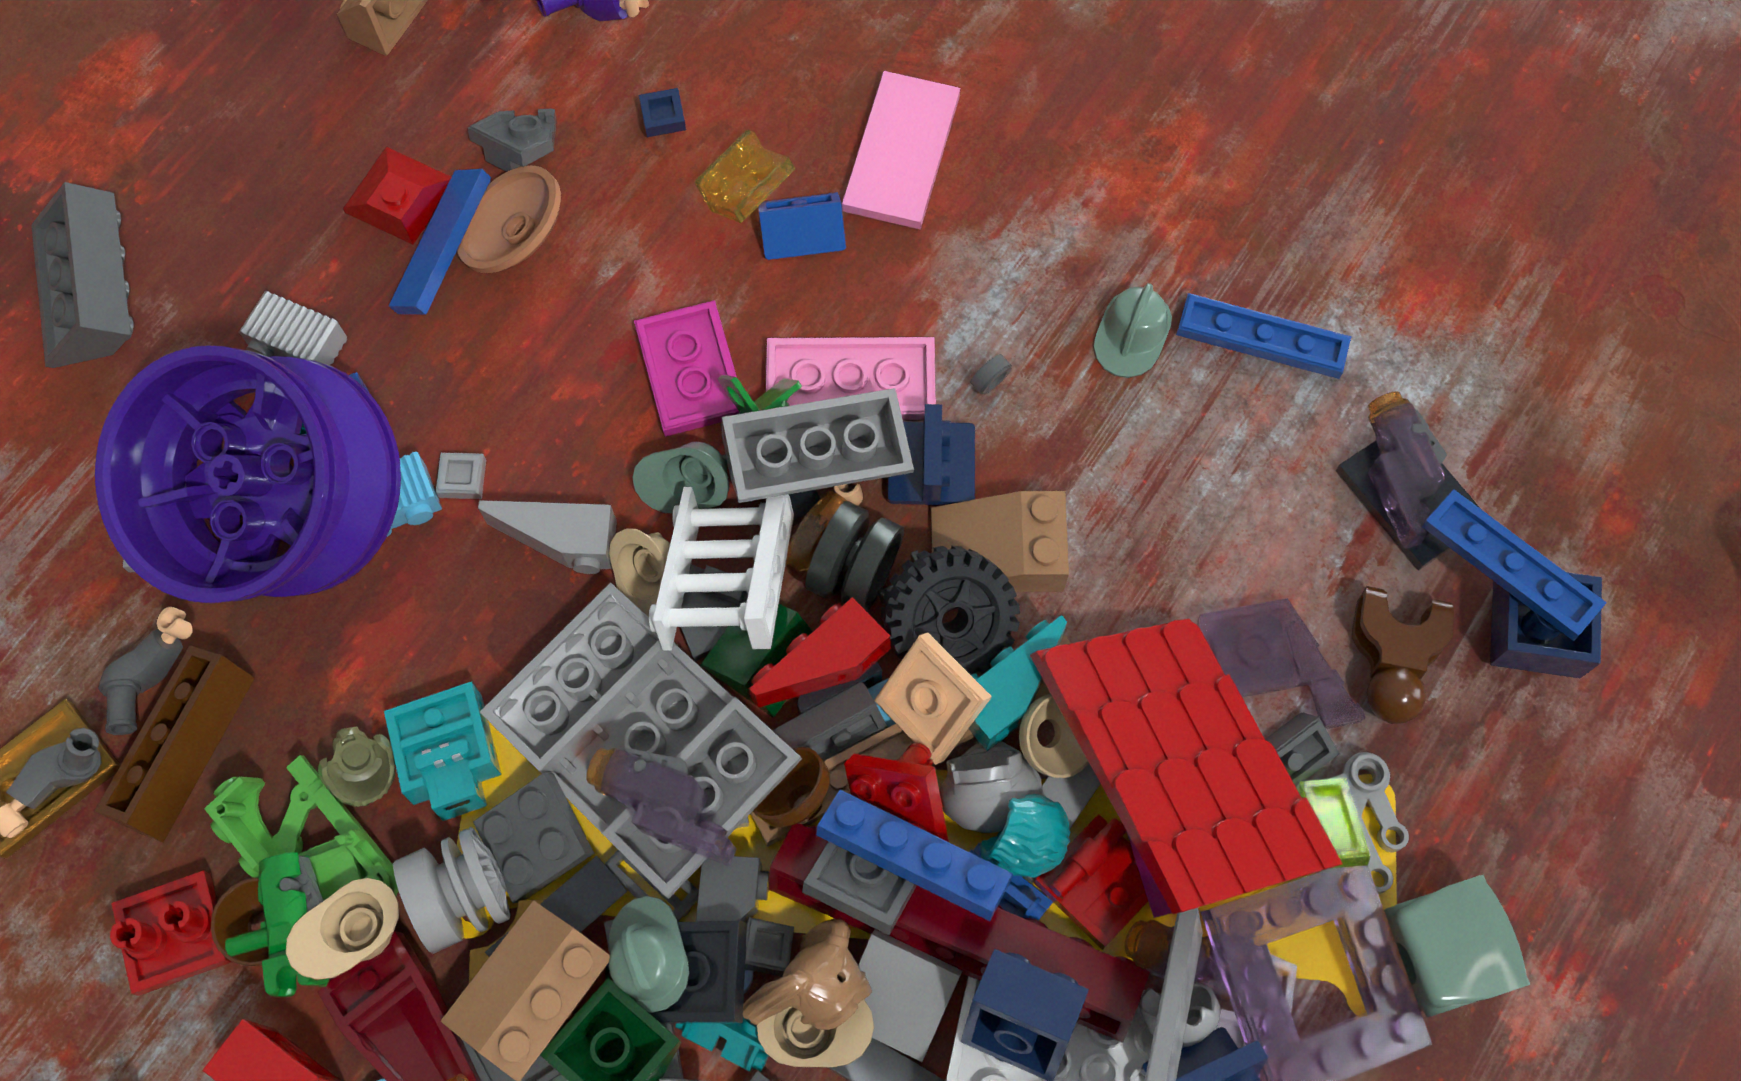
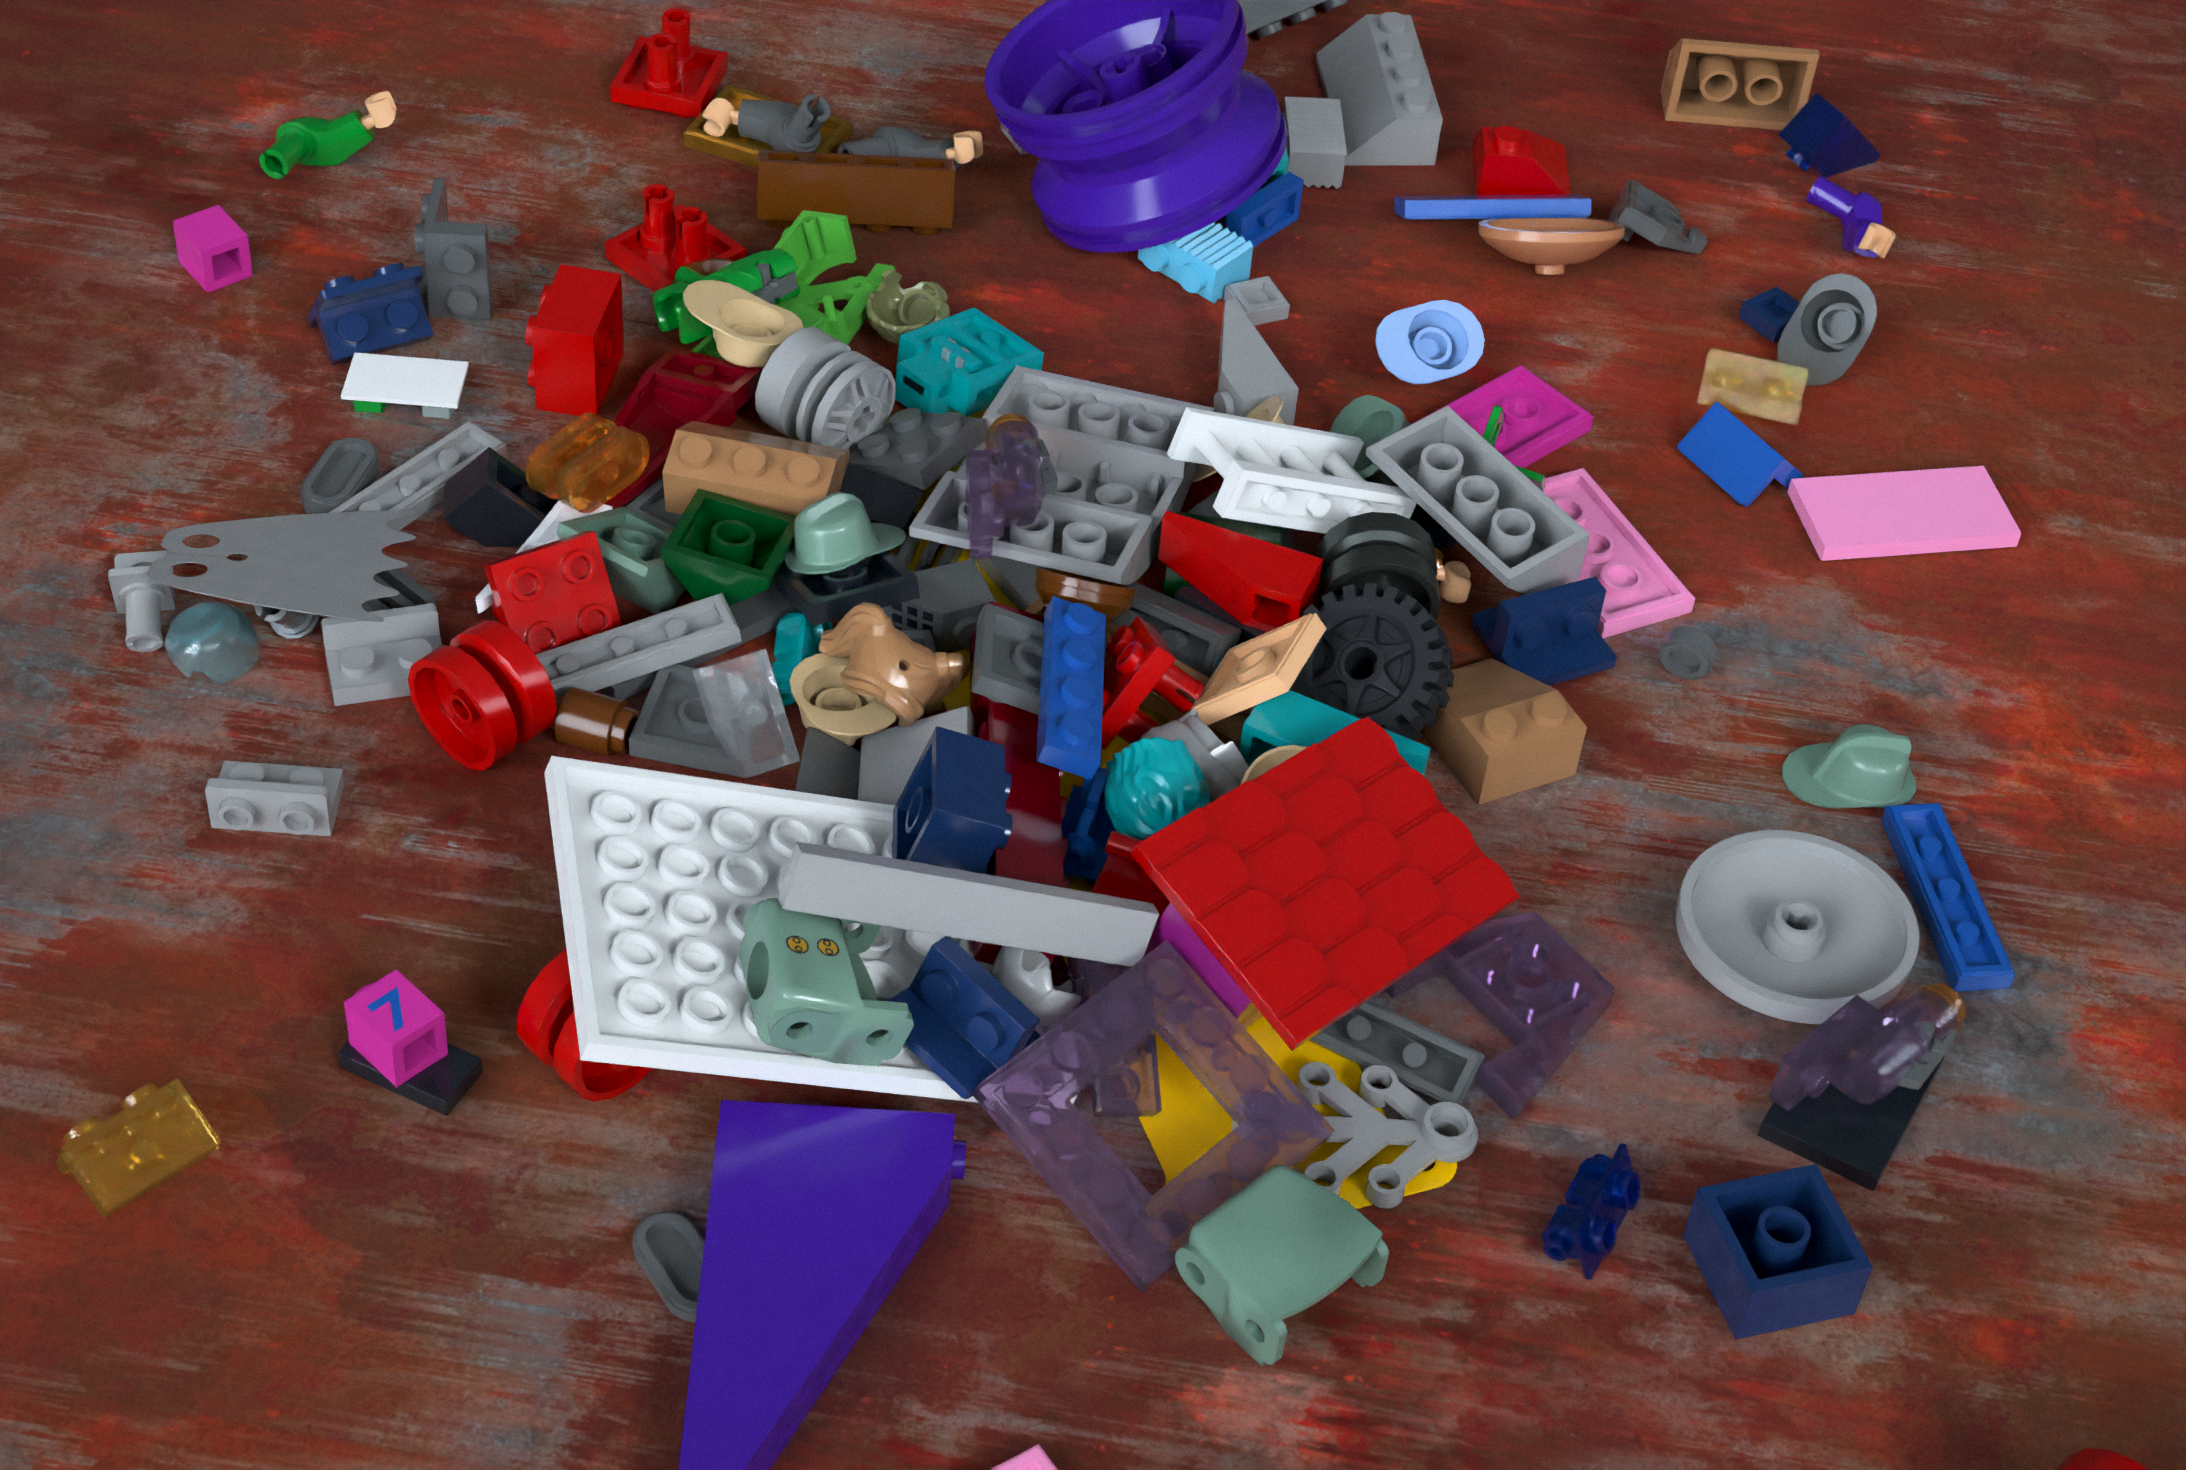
camera: 60 degrees right, 25 degrees down
clear neon green tile [1298,778,1371,869] -> none
reddish brown piece [1352,586,1454,724] -> none
blue plate [1422,489,1607,641] -> none
none -> light grey slope [1316,12,1443,166]
none -> light blue piece [1375,300,1485,385]
none -> clear blue hinge [1542,1143,1641,1280]
none -> light grey dish [1675,830,1919,1024]
none -> dark grey piece [1778,273,1878,386]

